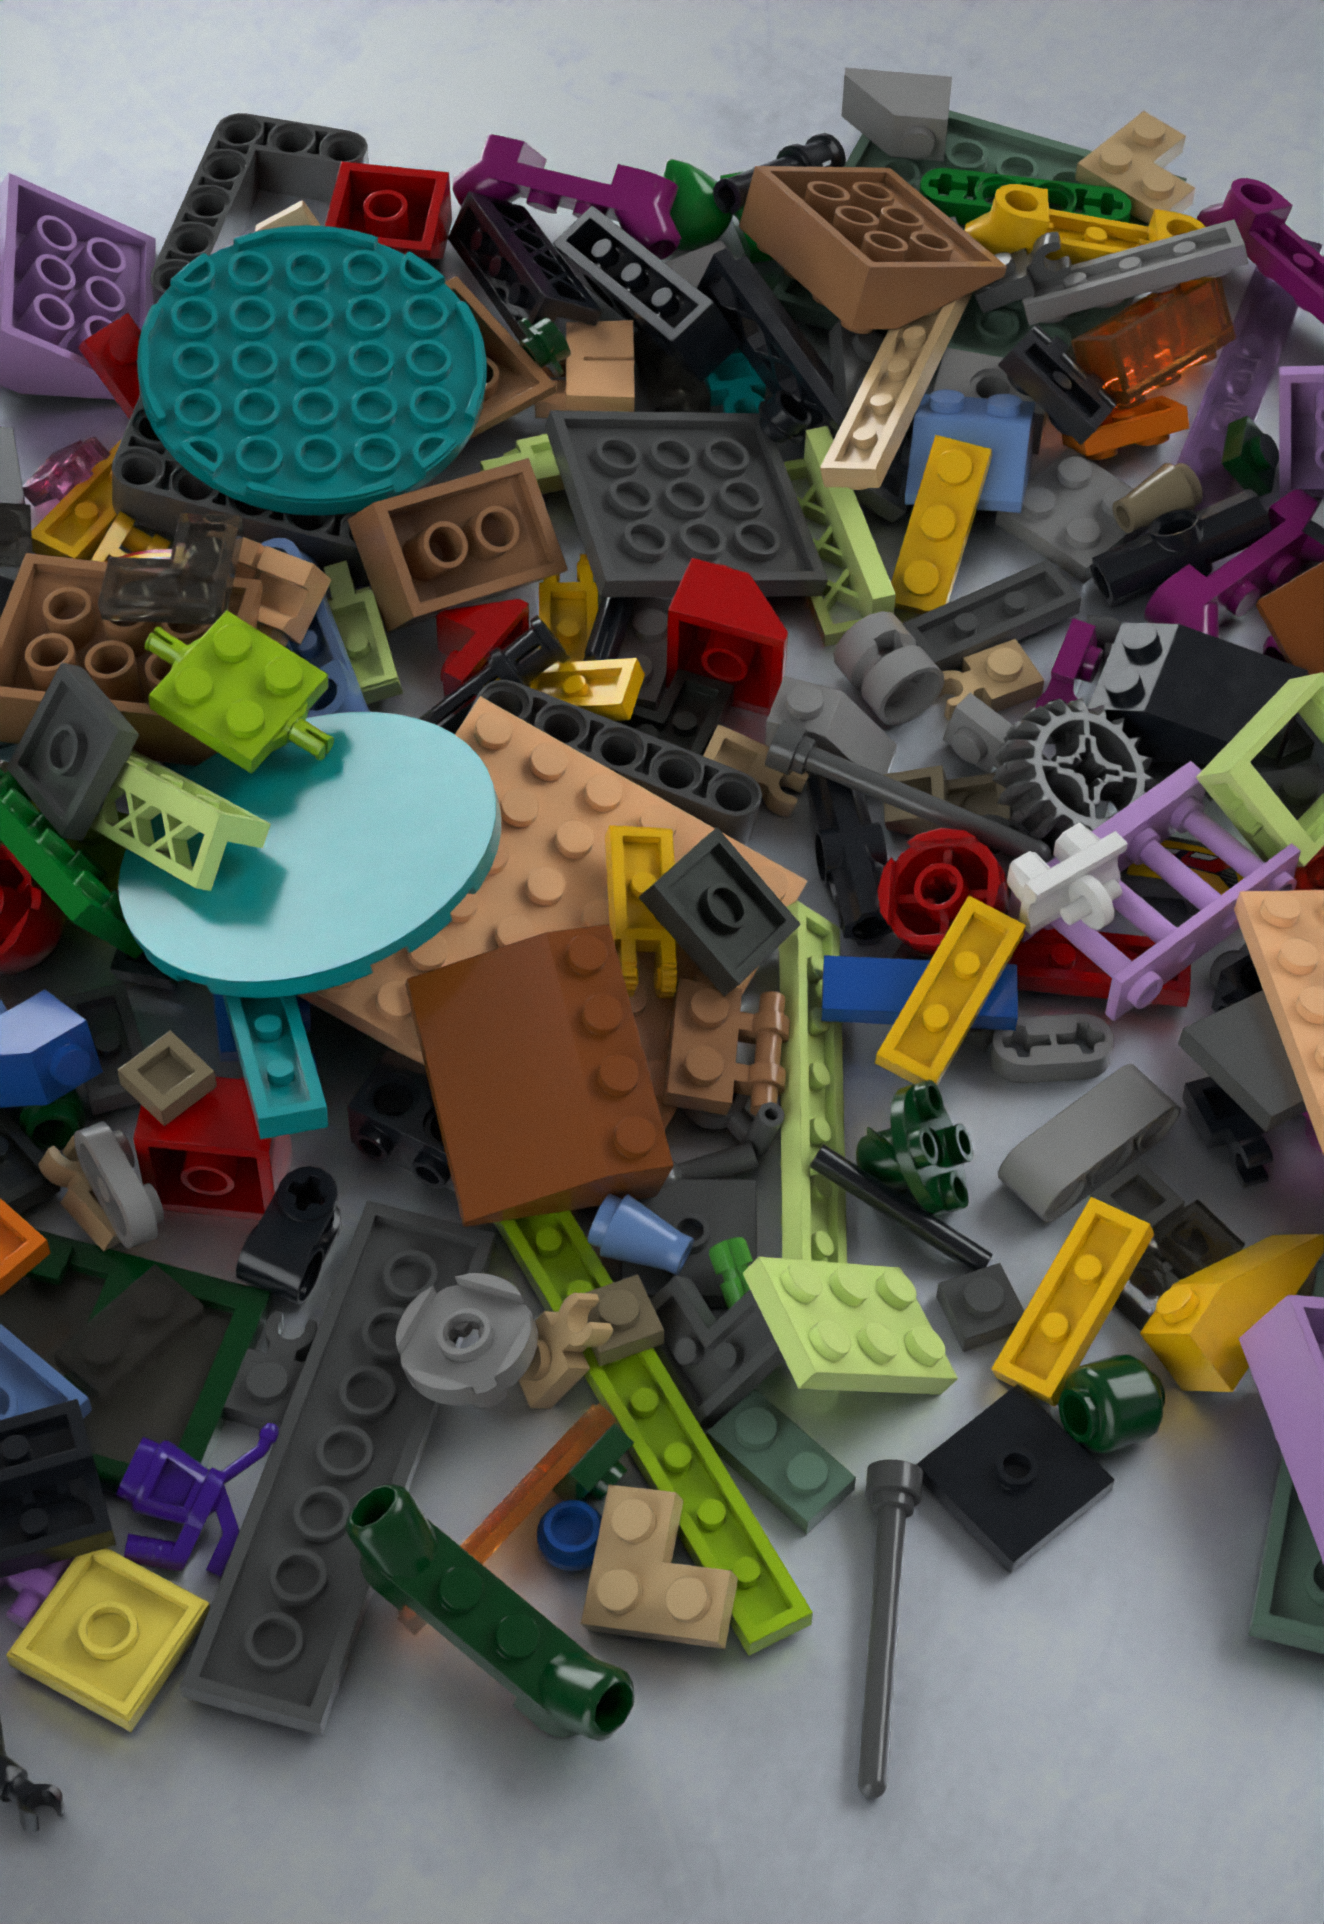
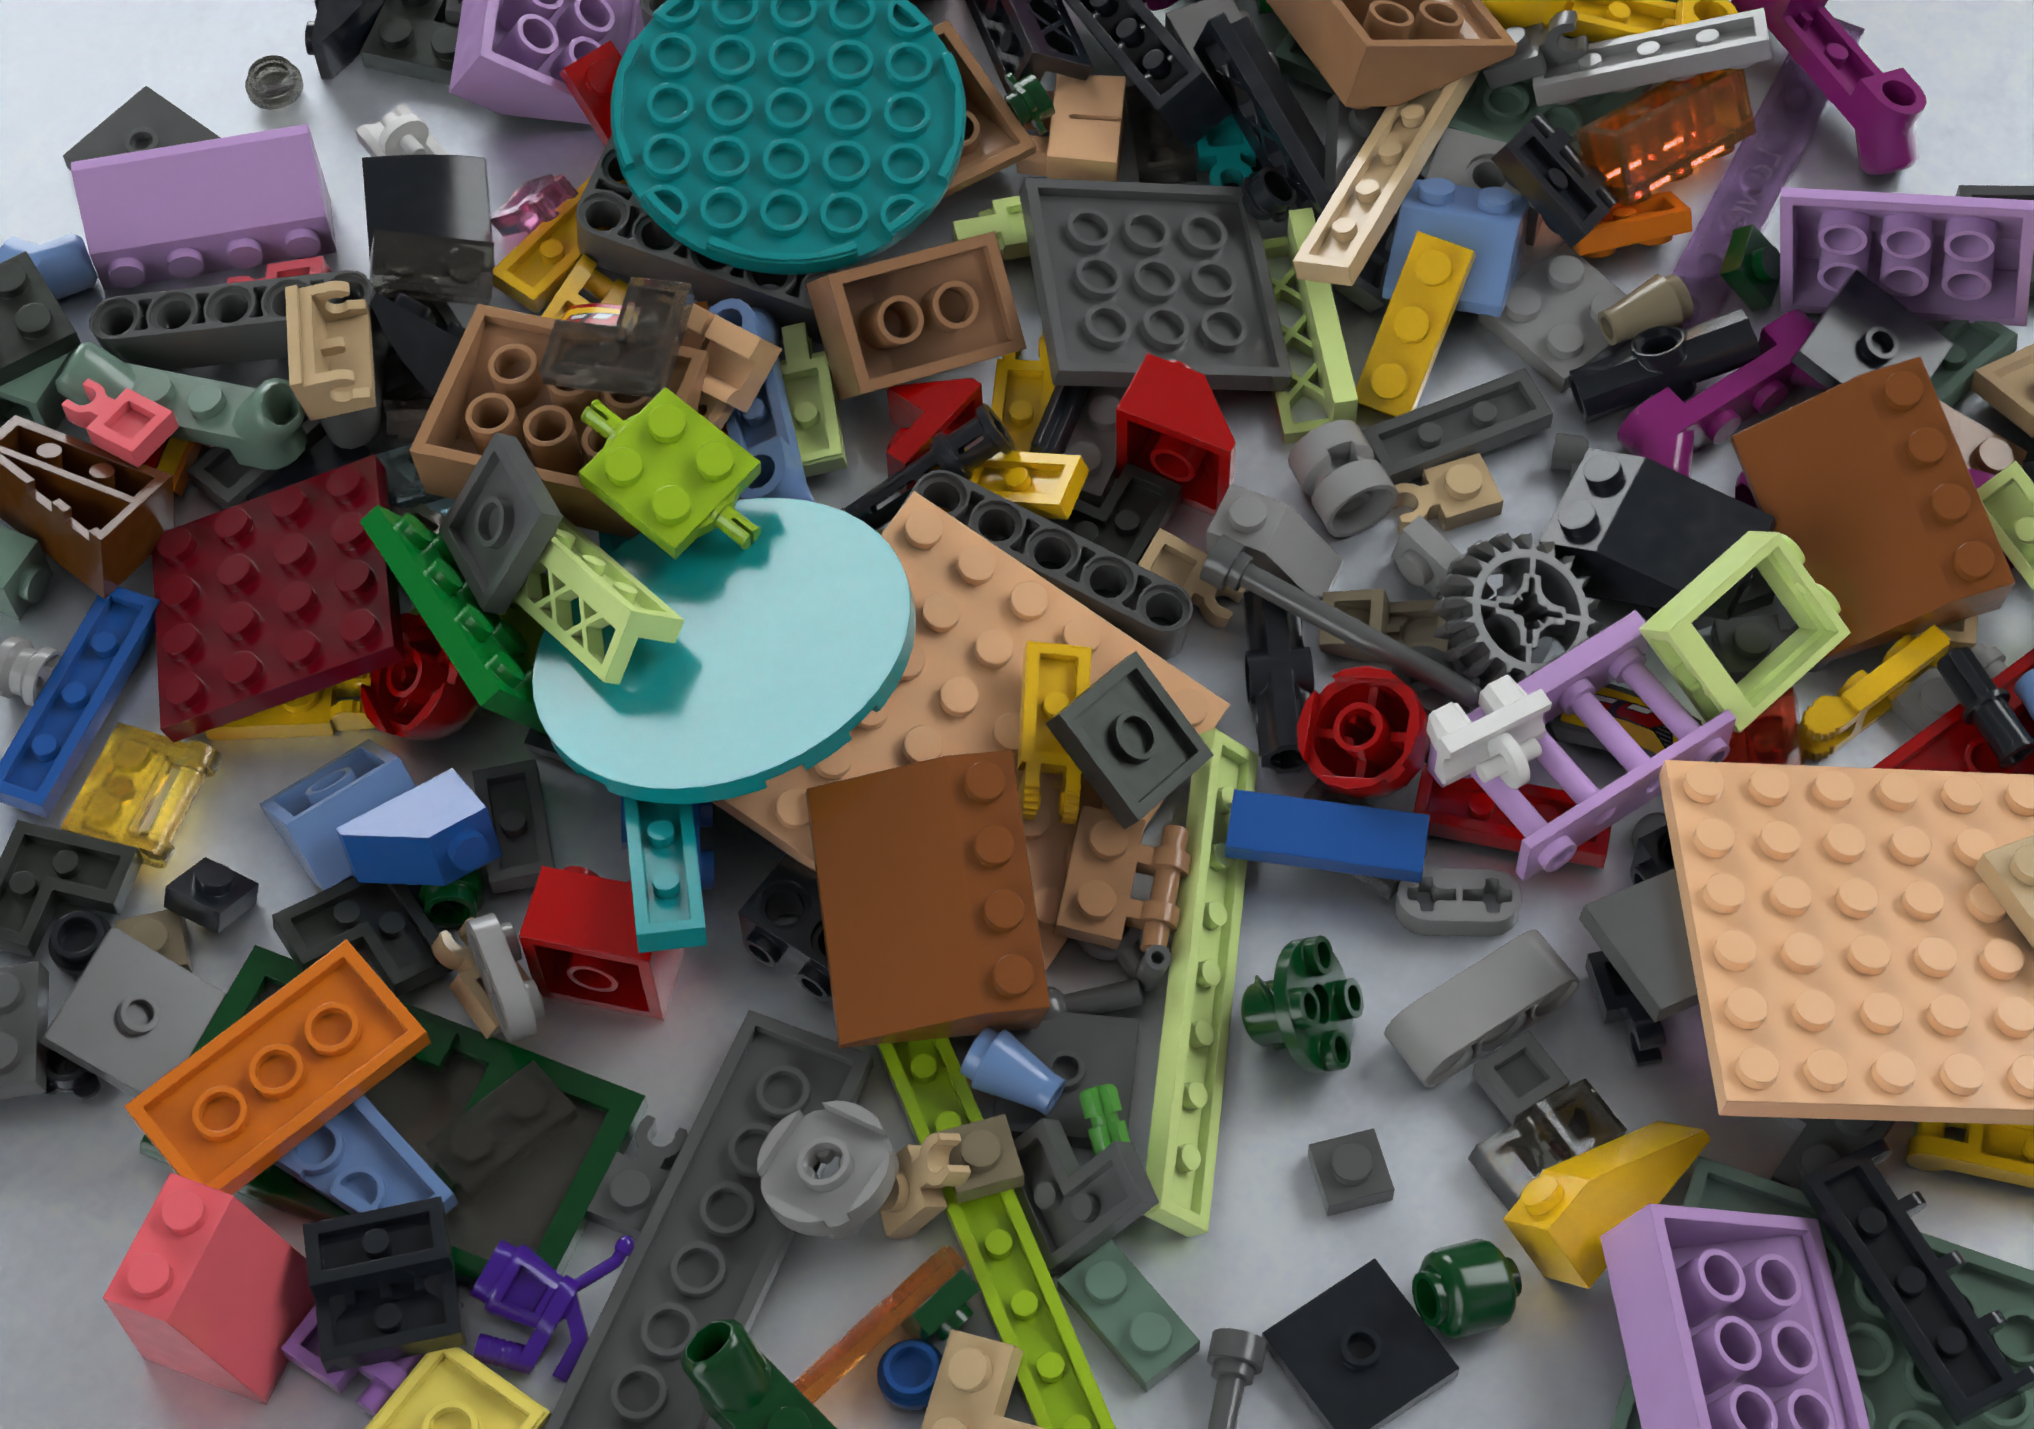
camera: 10 degrees right, 5 degrees up
dark tan plate [117,1030,217,1126] -> none
black piece [236,1166,342,1305] -> none
yellowish green plate [743,1256,958,1395] -> none
black bar [809,1144,993,1272] -> none
yellow plate [875,896,1026,1086] -> none
yellow plate [991,1197,1154,1407] -> none
magenta plate [1035,618,1103,708] -> none

